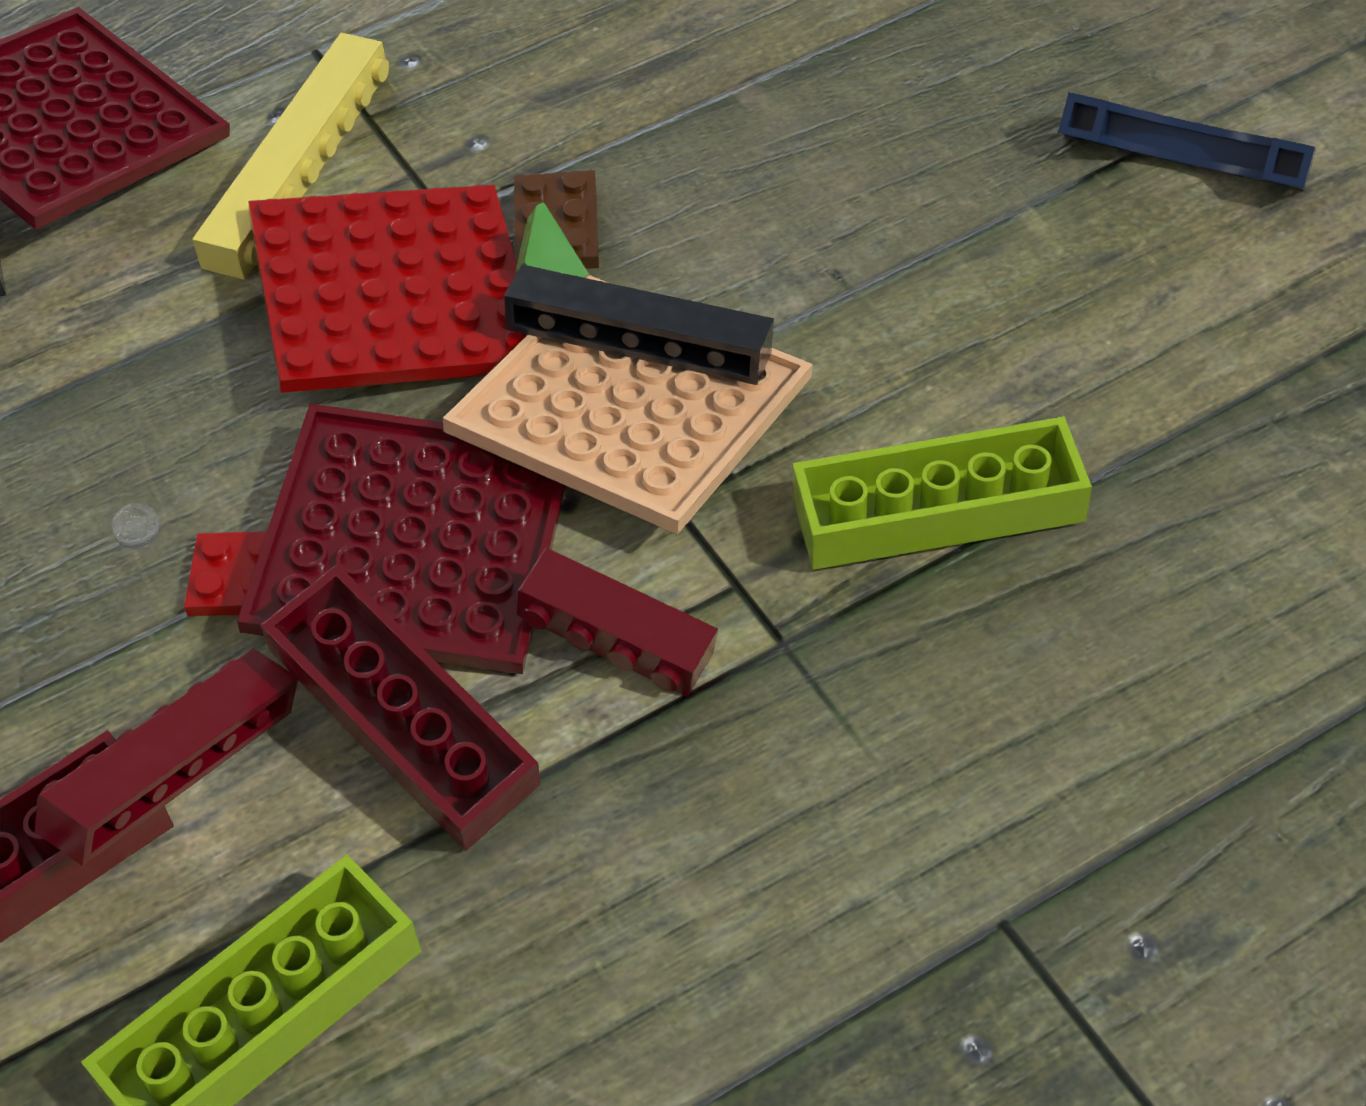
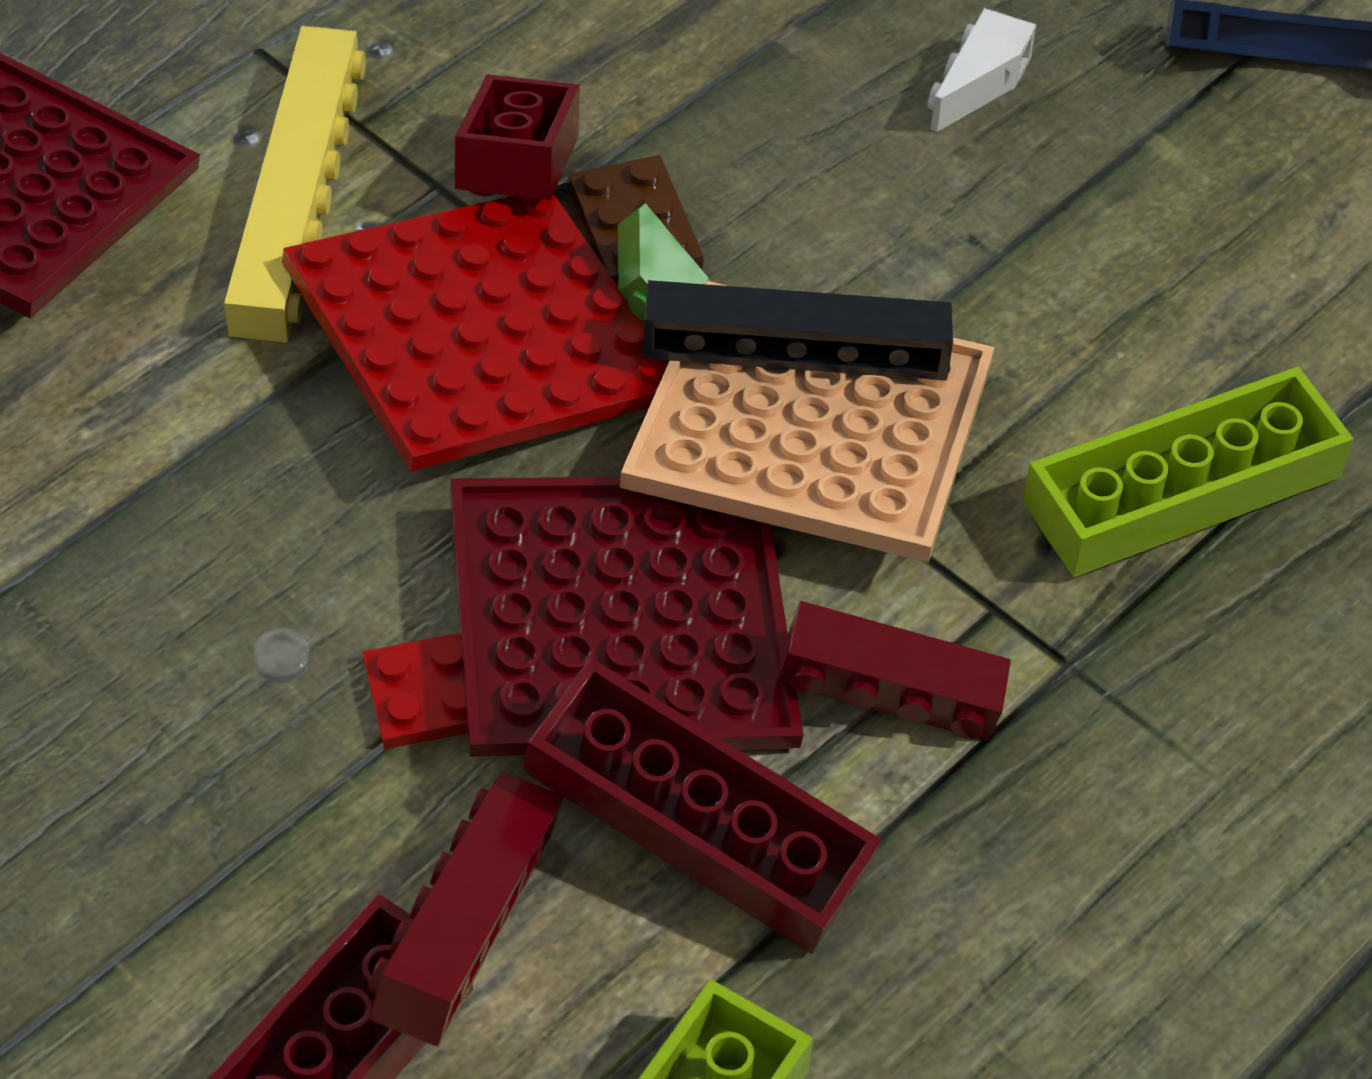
camera: 20 degrees left, 0 degrees up
none -> dark red brick [455,74,580,202]
none -> white slope [927,8,1036,132]

